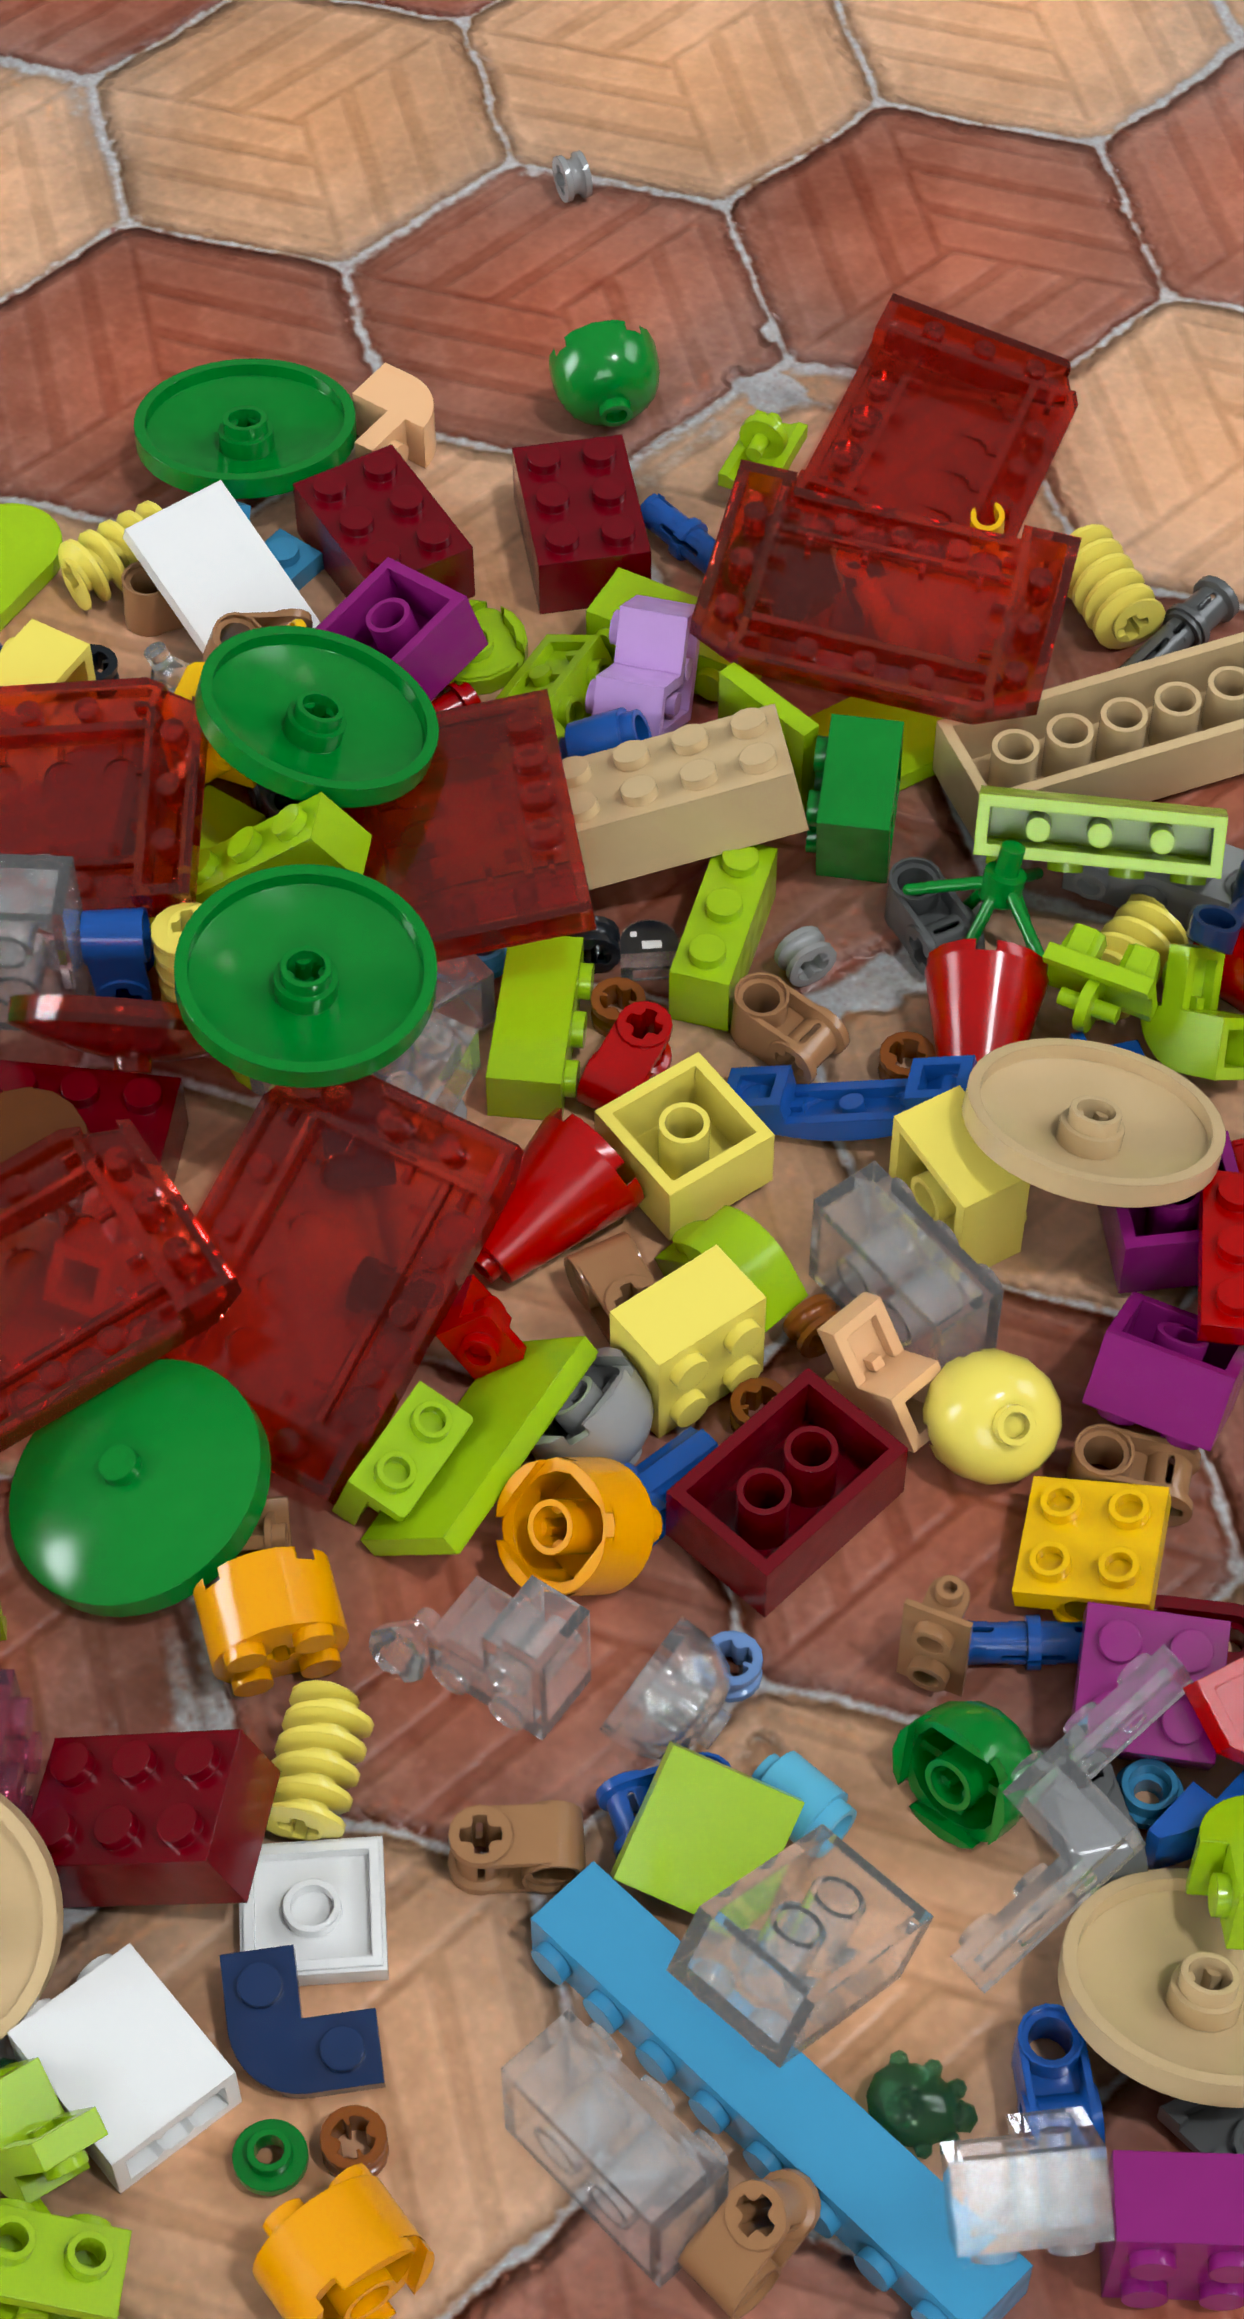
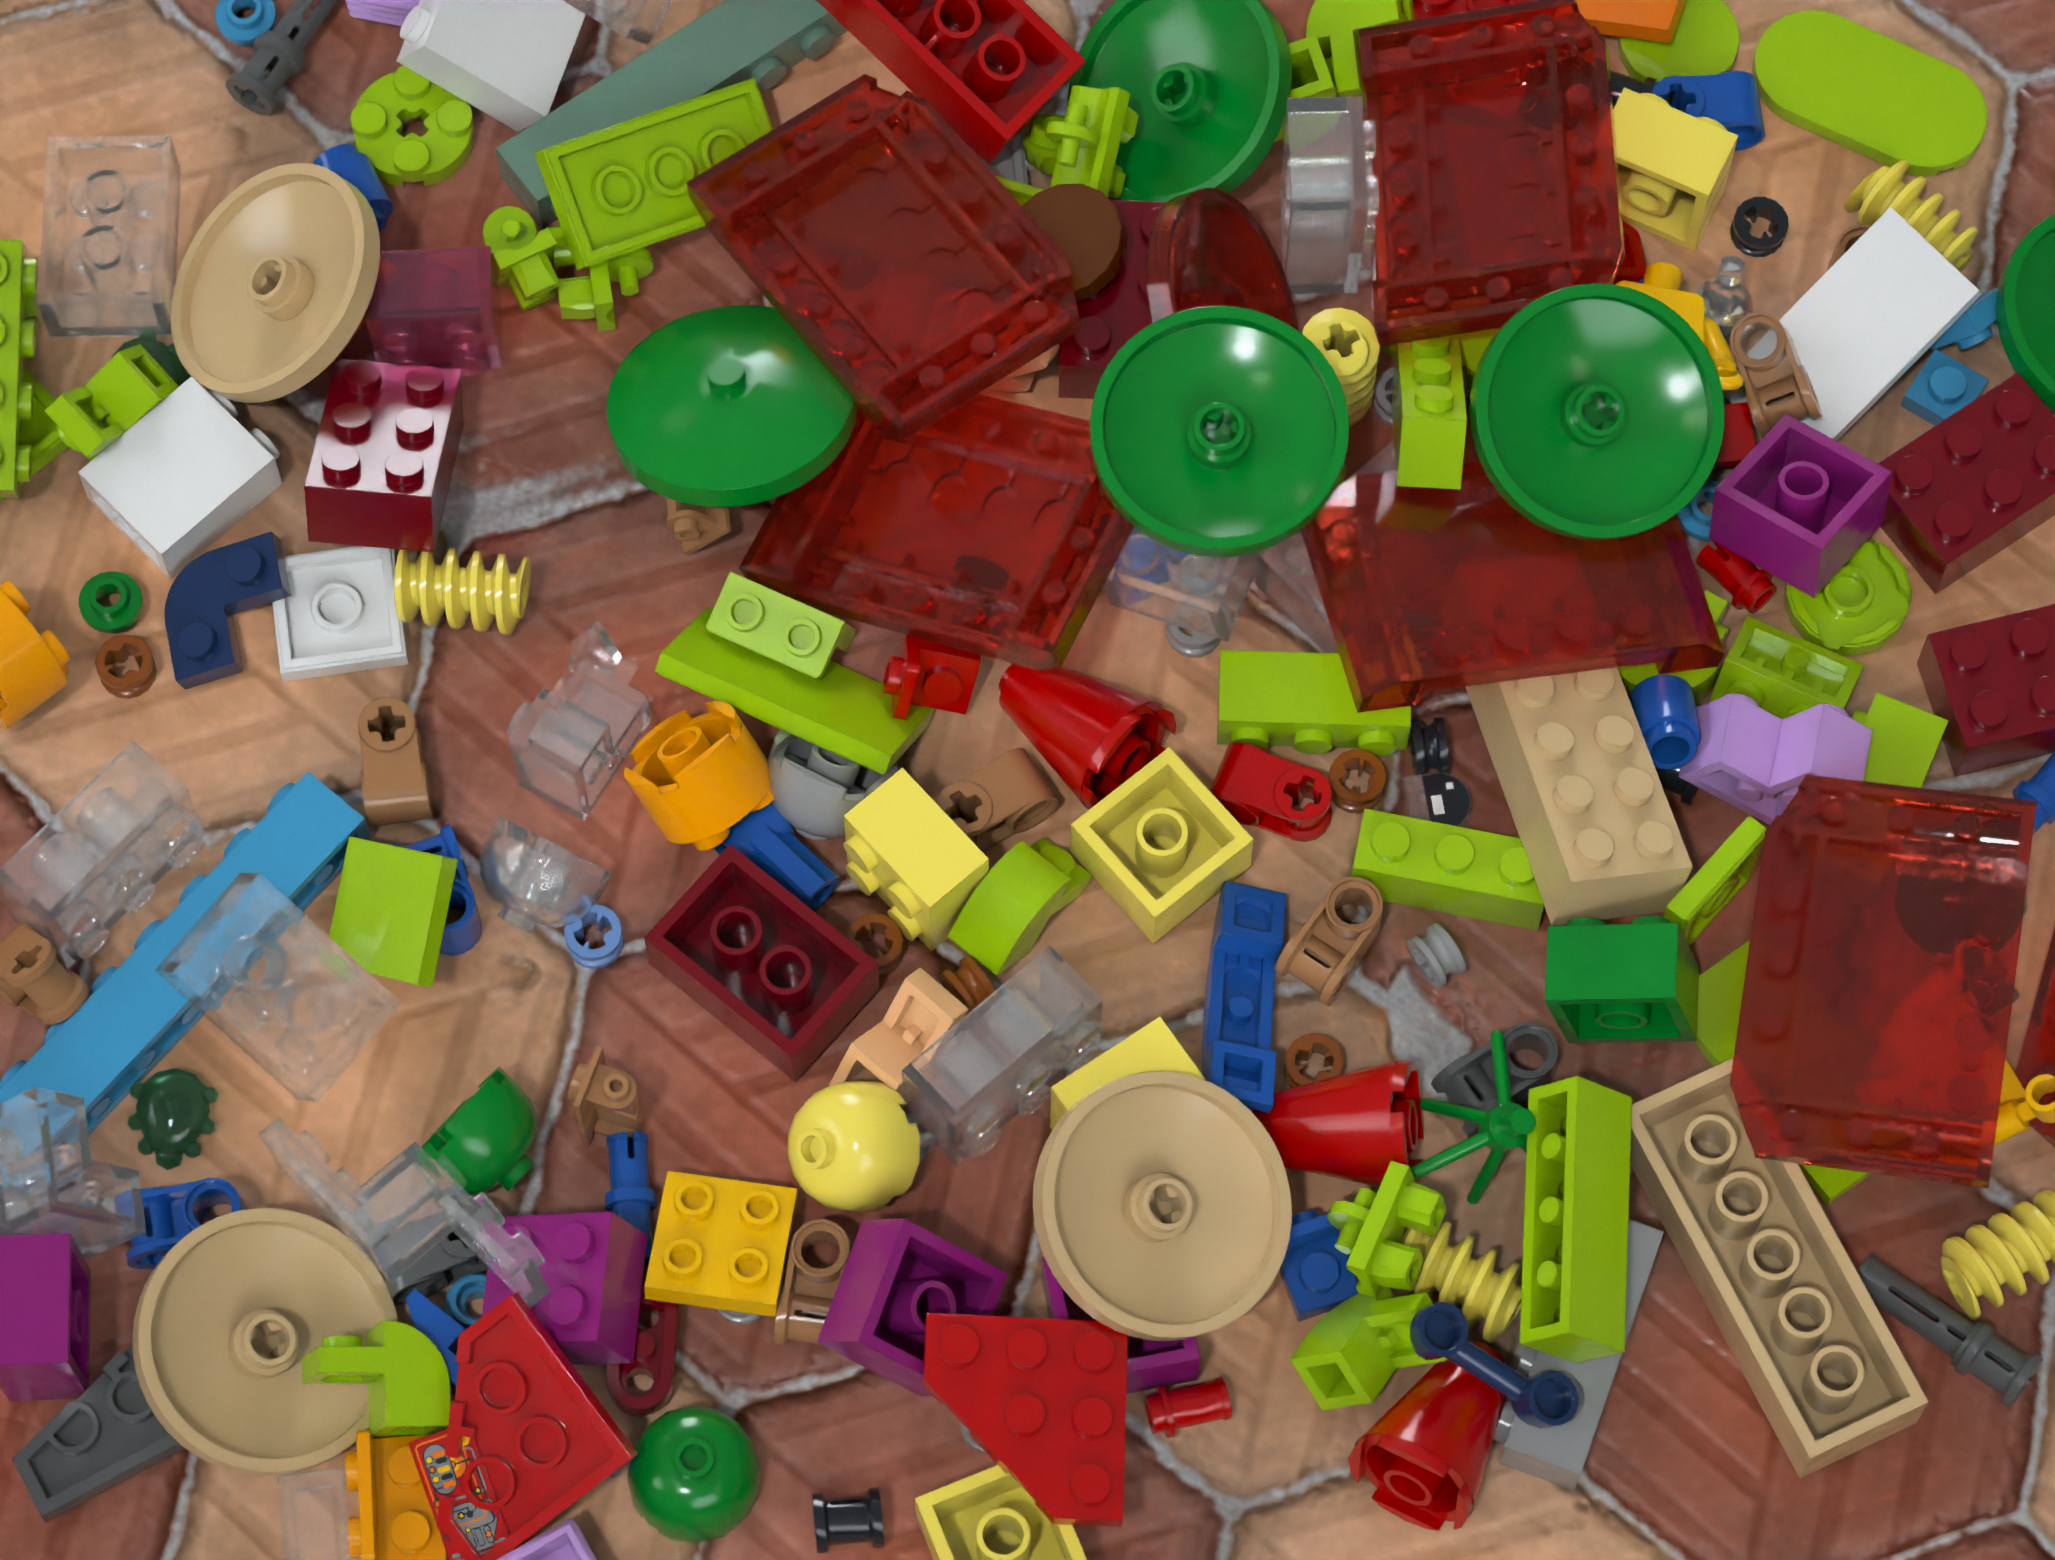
camera: 85 degrees right, 15 degrees up
blue piece [80,907,155,1017] -> none
light orange brick [193,1546,349,1697] -> none
medium azure brick [751,1751,857,1856] -> none

